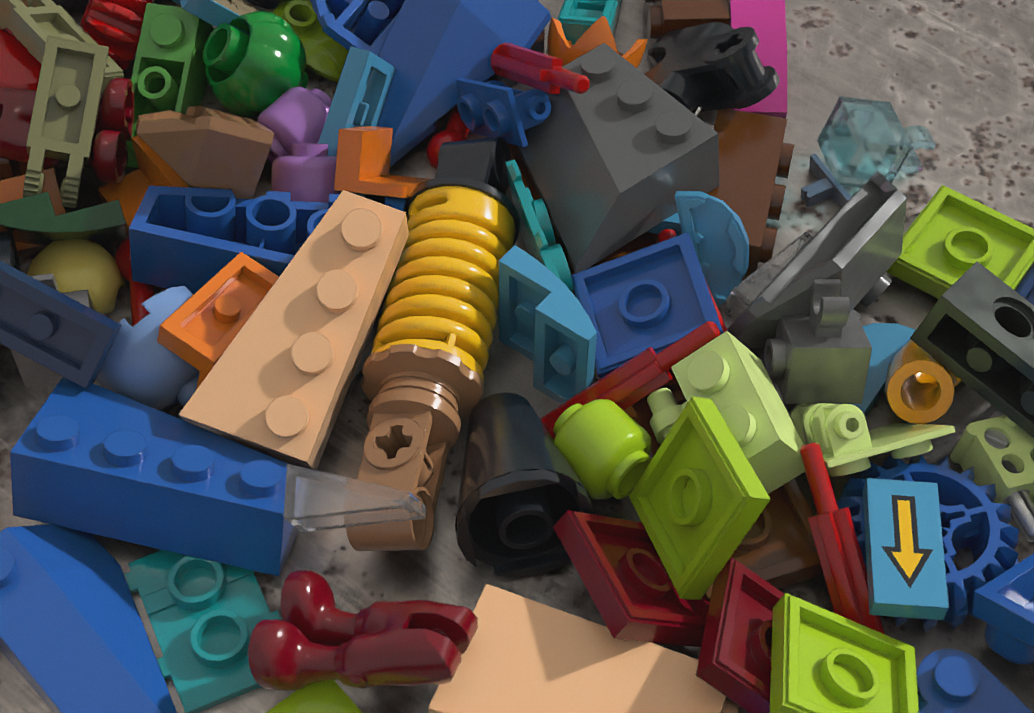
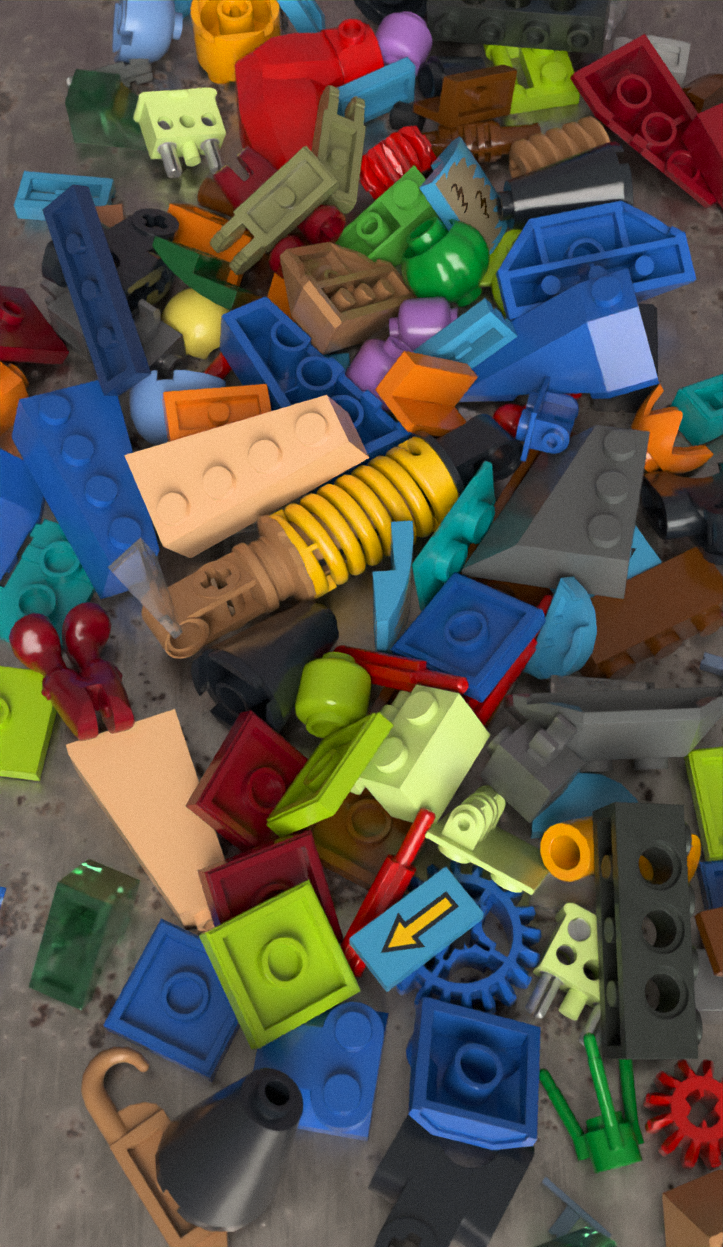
camera: 50 degrees right, 10 degrees up
red axle [490,43,590,94] -> none

